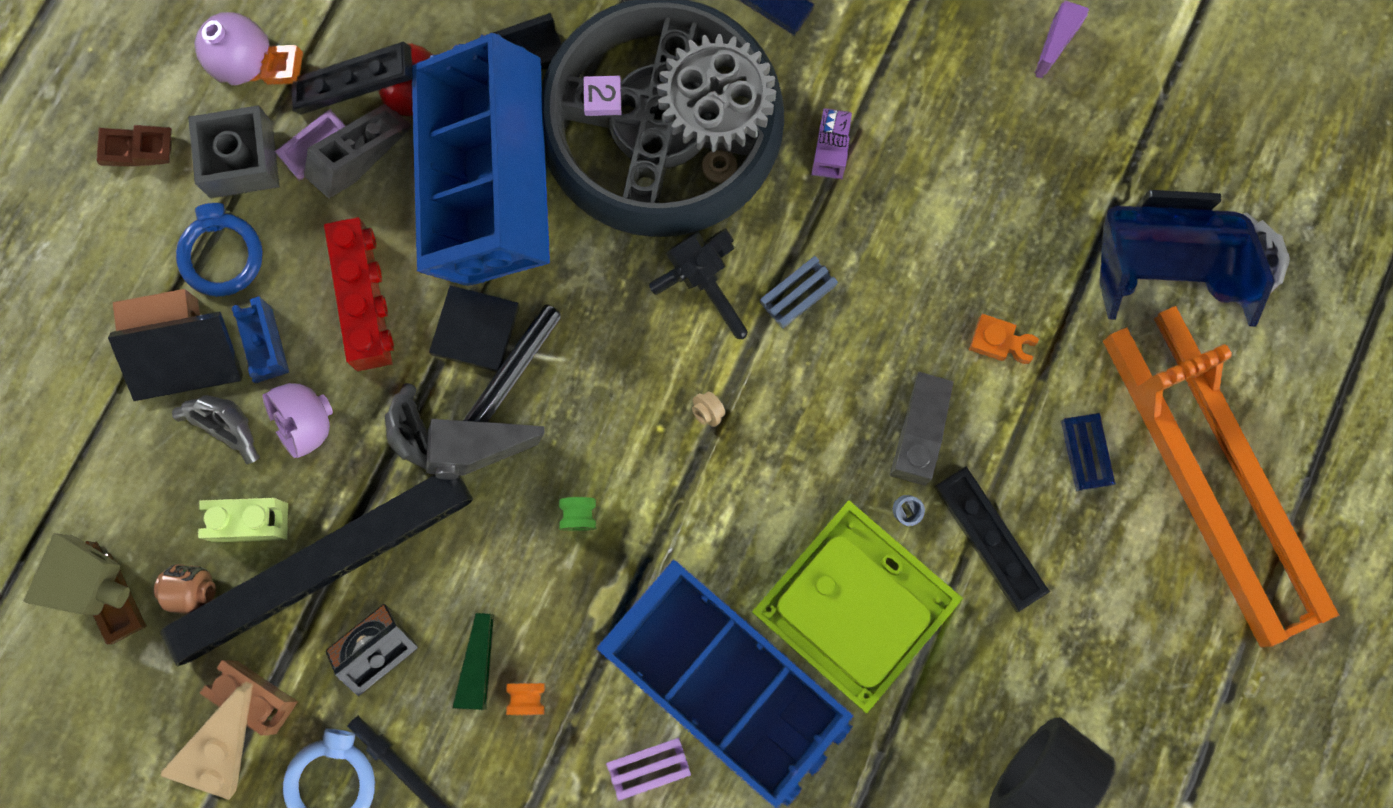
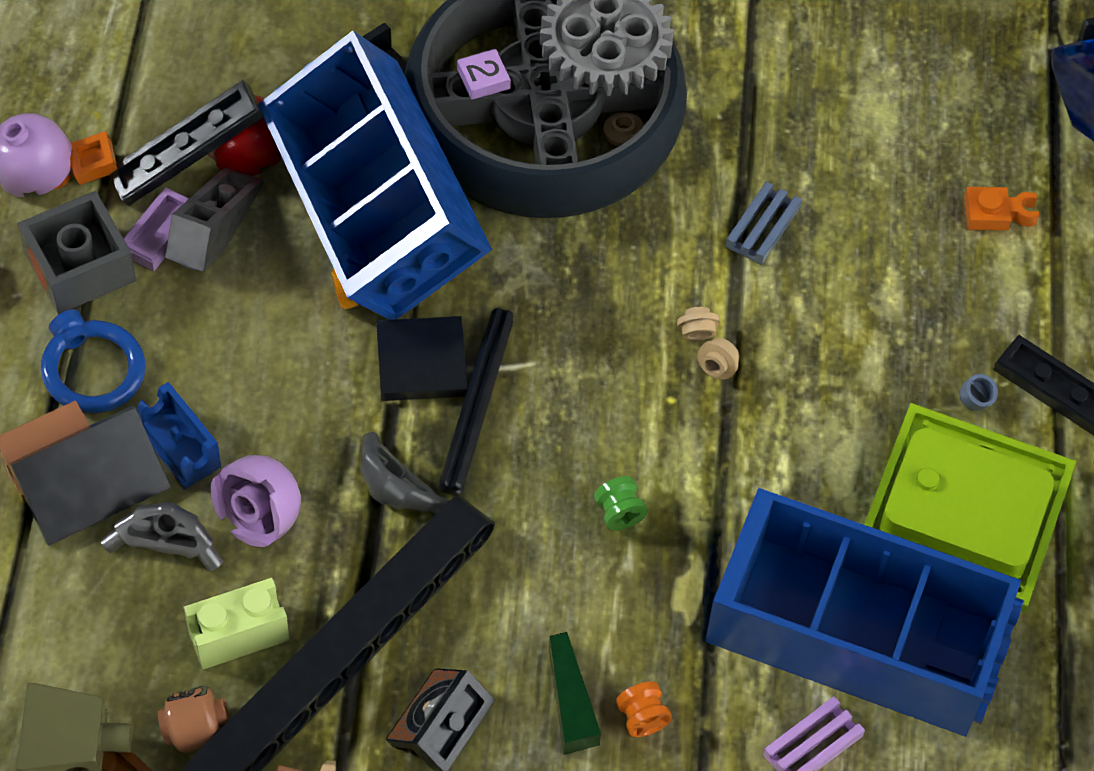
camera: 25 degrees left, 20 degrees down
red brick [324,217,394,372] -> none
flat silver slope [426,419,544,480] -> none
black piece [649,228,748,340] -> none
medium lavender leg [811,108,852,179] -> none
flat silver slope [890,372,954,486] -> none
none -> tan plate [677,307,720,340]

